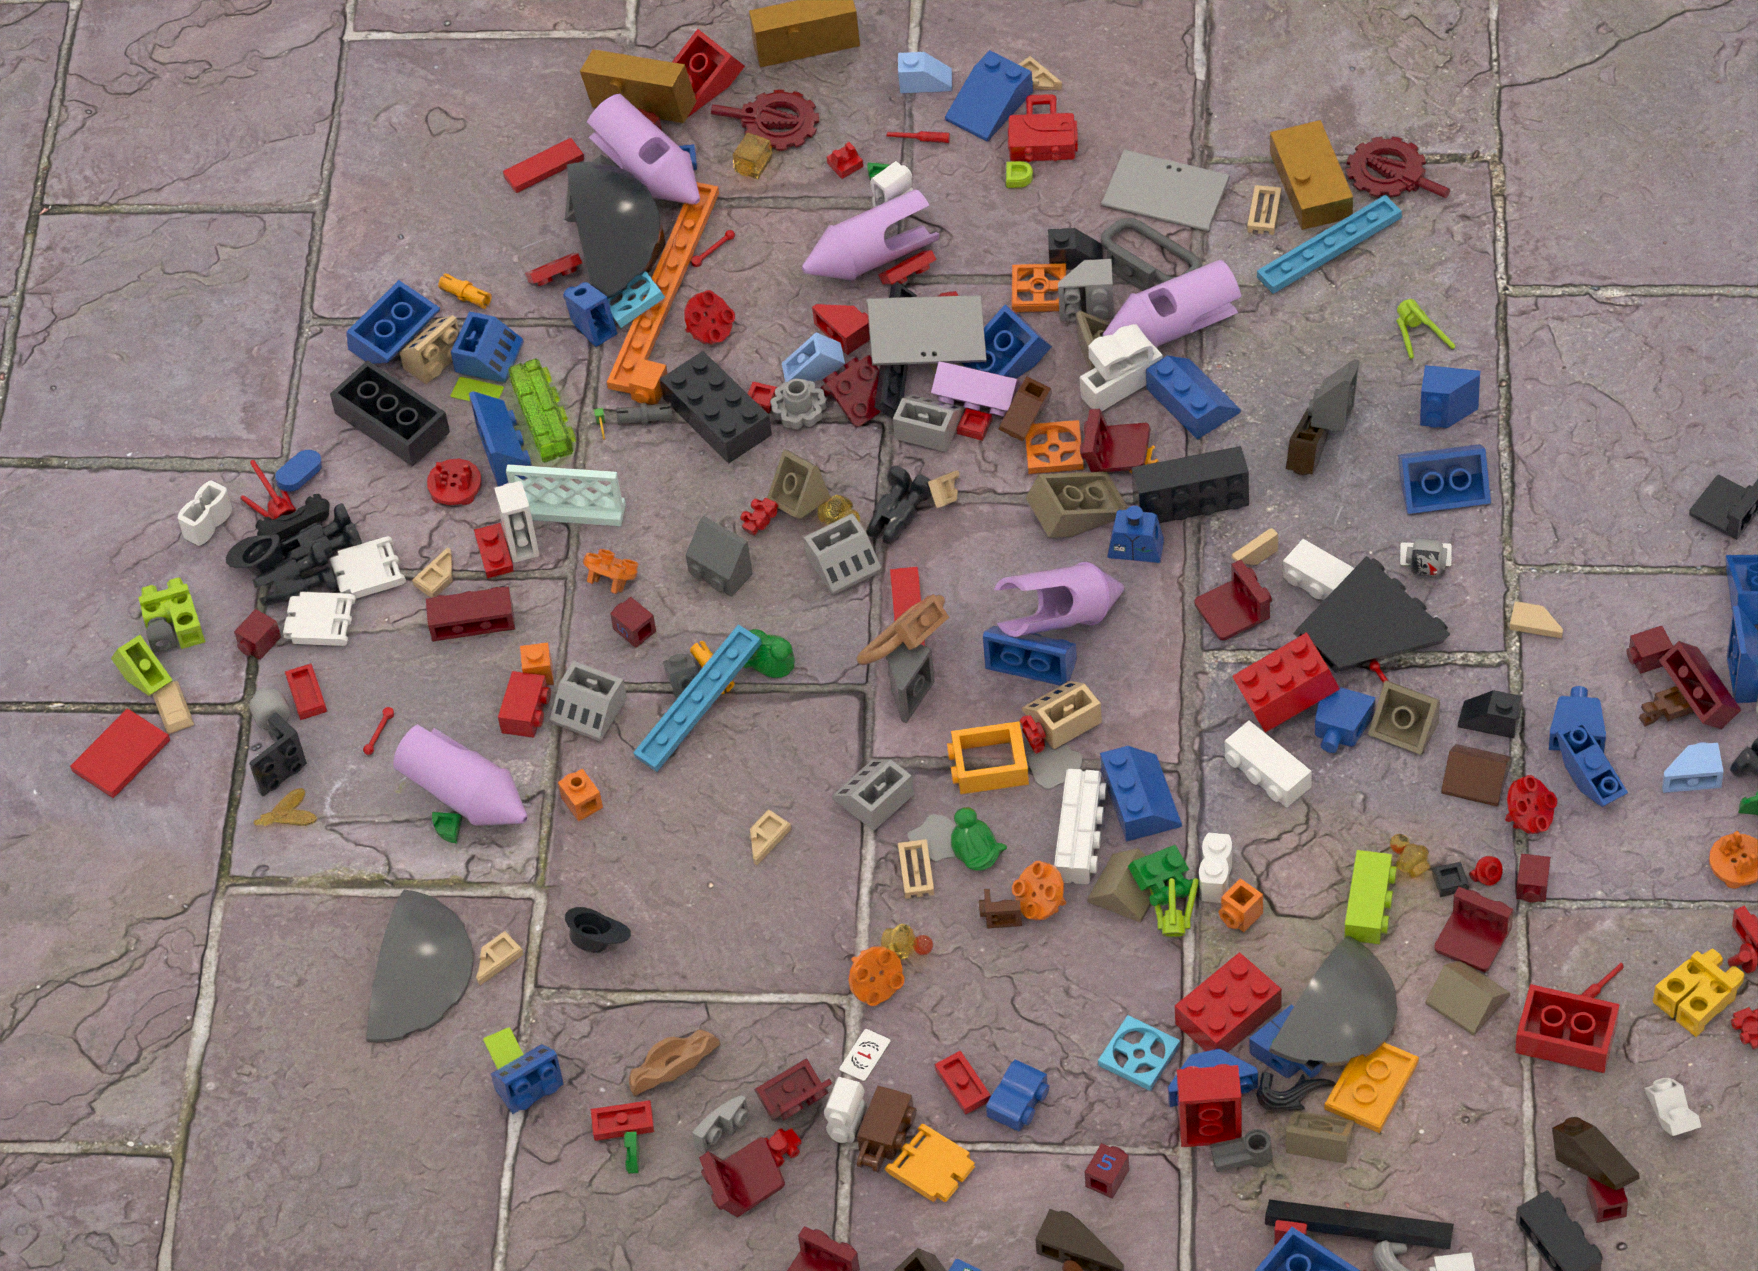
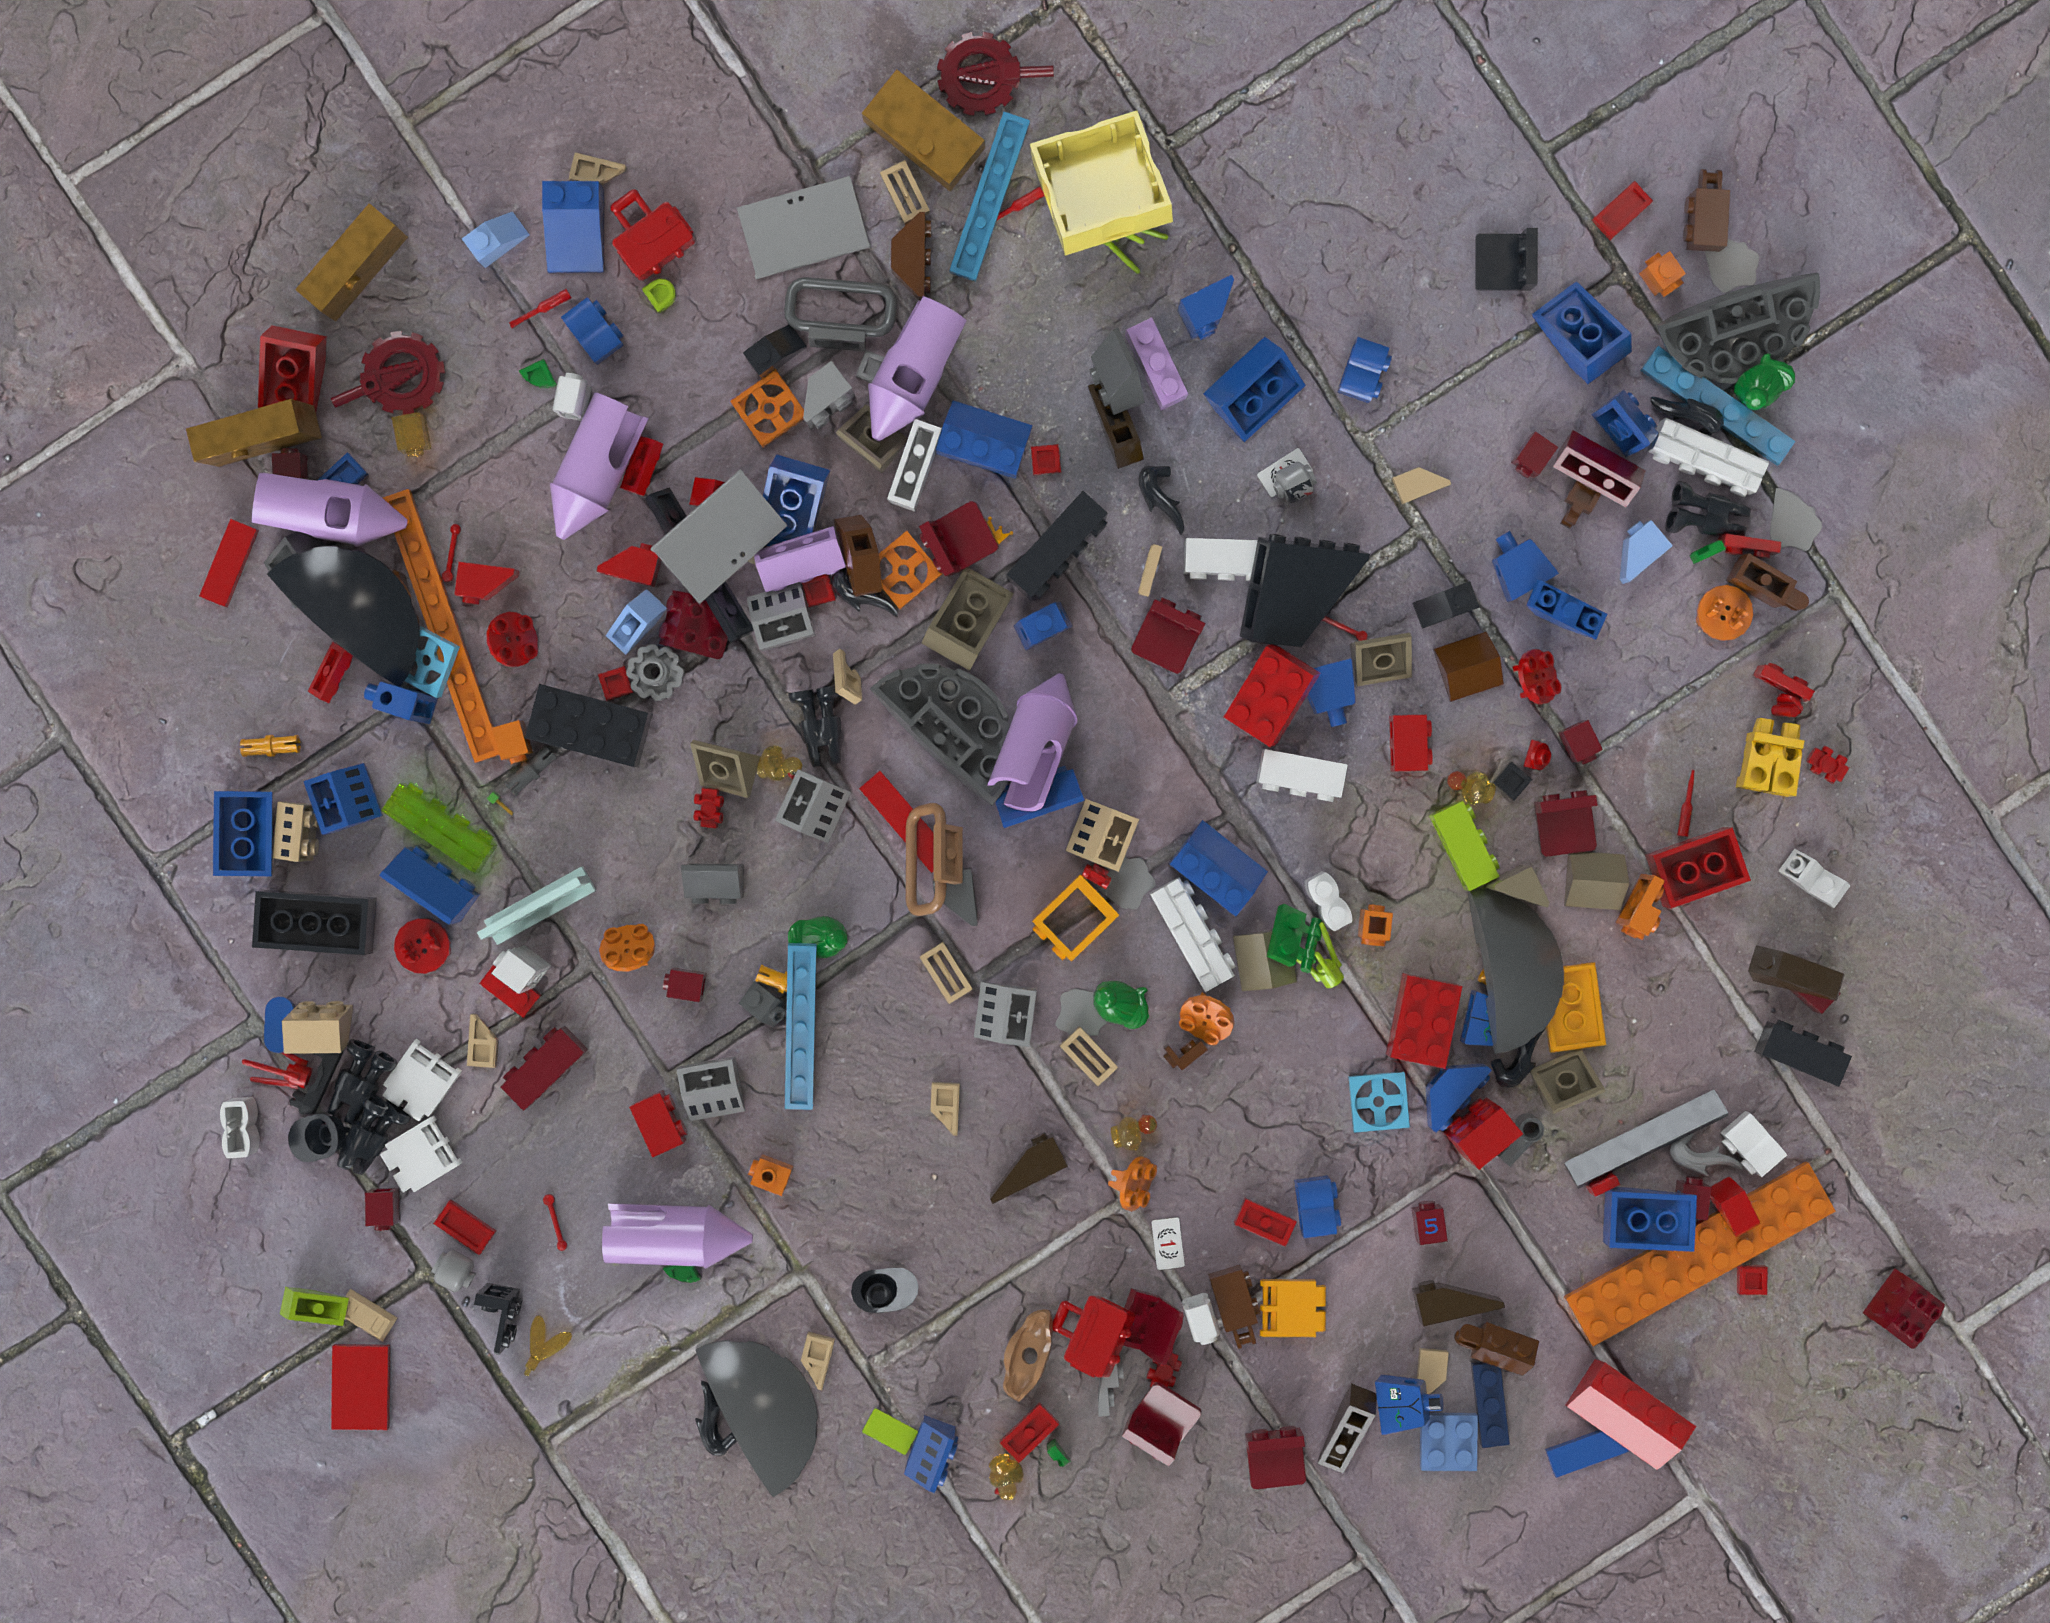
camera: 45 degrees left, 35 degrees up
lime hips [138,577,205,653] -> none
lime sticker [450,377,504,402] -> none
orange brick [520,642,554,686] -> none
red tile [826,142,864,179] -> none
white brick [1088,324,1153,380] -> none
none -> tan slope [282,1001,353,1054]
none -> red slope [454,562,520,605]
none -> blue brick [561,297,624,365]
none -> black piece [695,1381,737,1456]
none -> black piece [831,567,898,617]
none -> dark grey brick [870,664,1010,806]
none -> reddish brown slope [891,212,931,301]
none -> tan tile [919,942,973,1004]
none -> clear yellow animal [989,1454,1024,1500]
none -> dark brown slope [990,1132,1068,1204]
none -> red piece [997,186,1044,221]
none -> light yellow tile [1030,110,1173,255]
none -> red tile [1031,444,1061,476]
none -> red piece [1052,1296,1135,1378]
none -> lavender brick [1125,318,1188,411]
none -> black piece [1138,465,1184,535]
none -> blue brick [1337,337,1392,403]
none -> red brick [1389,714,1433,772]
none -> dark tan slope [1484,865,1550,908]
none -> orange plate [1615,874,1665,940]

